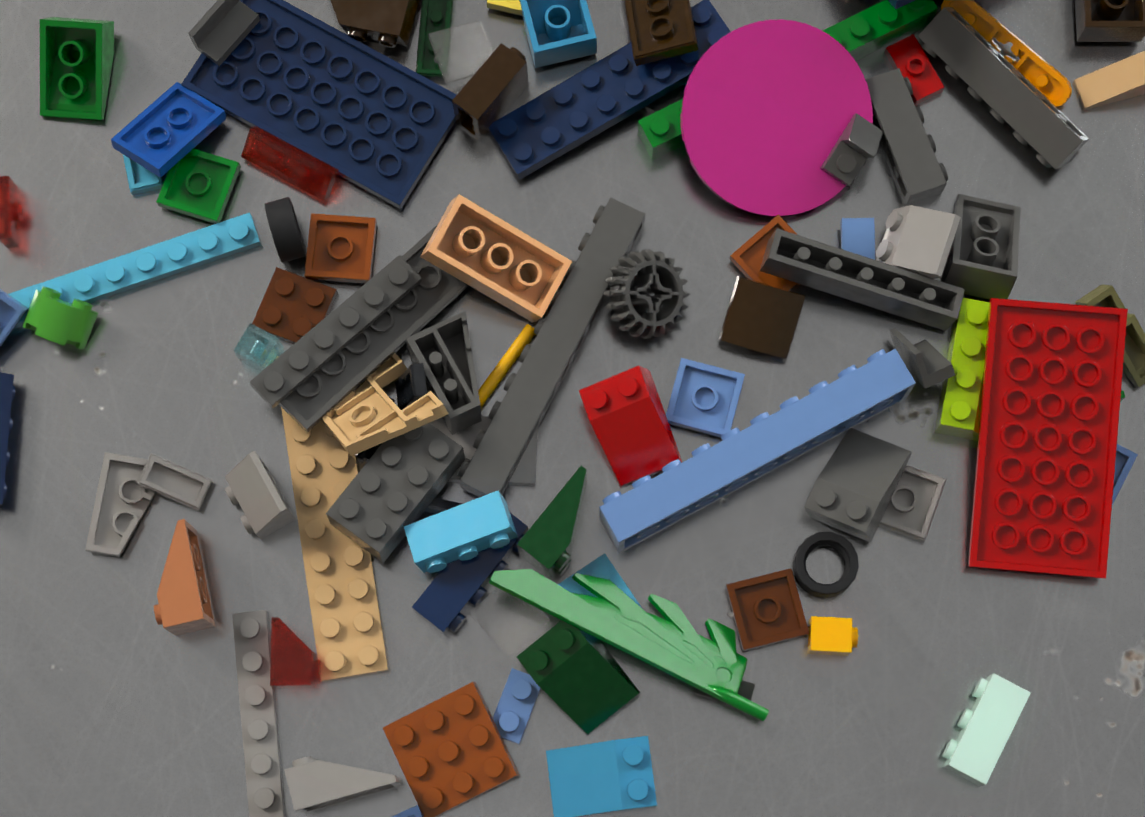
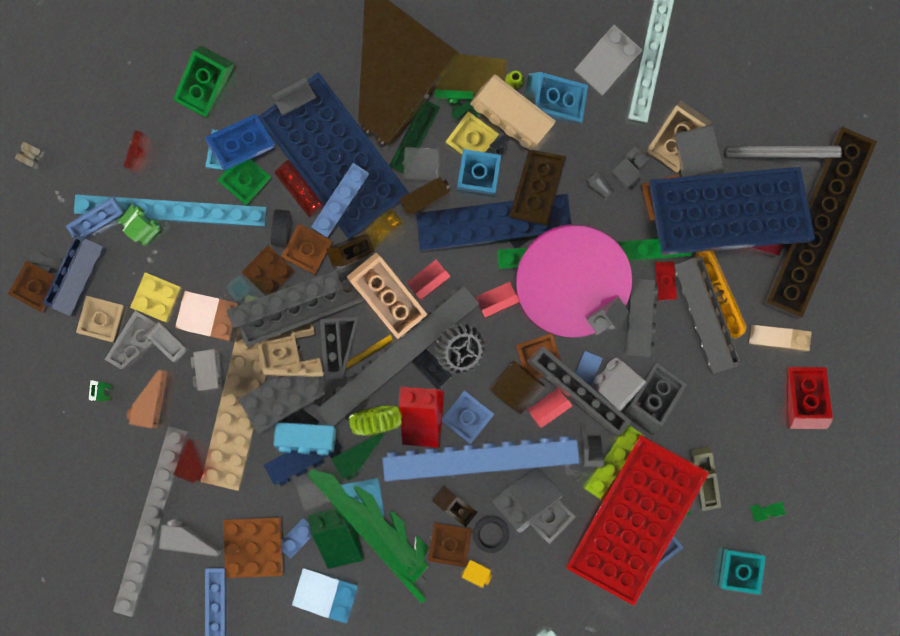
camera: 15 degrees right, 10 degrees up
black plate [395,363,427,410] -> none
none -> tan plate [76,296,124,343]
none -> green tile [89,381,112,401]
none -> light yellow plate [130,273,181,323]
none -> slope [175,291,240,341]
none -> medium blue plate [311,163,369,238]
none -> dark brown slope [326,234,375,267]
none -> lime gear [349,405,401,435]
none -> clear yellow slope [362,208,404,250]
none -> coral panel [406,259,450,301]
none -> black plate [412,349,453,390]
none -> dark brown slope [432,486,478,527]
none -> coral panel [475,282,520,318]
none -> coral panel [527,388,572,428]

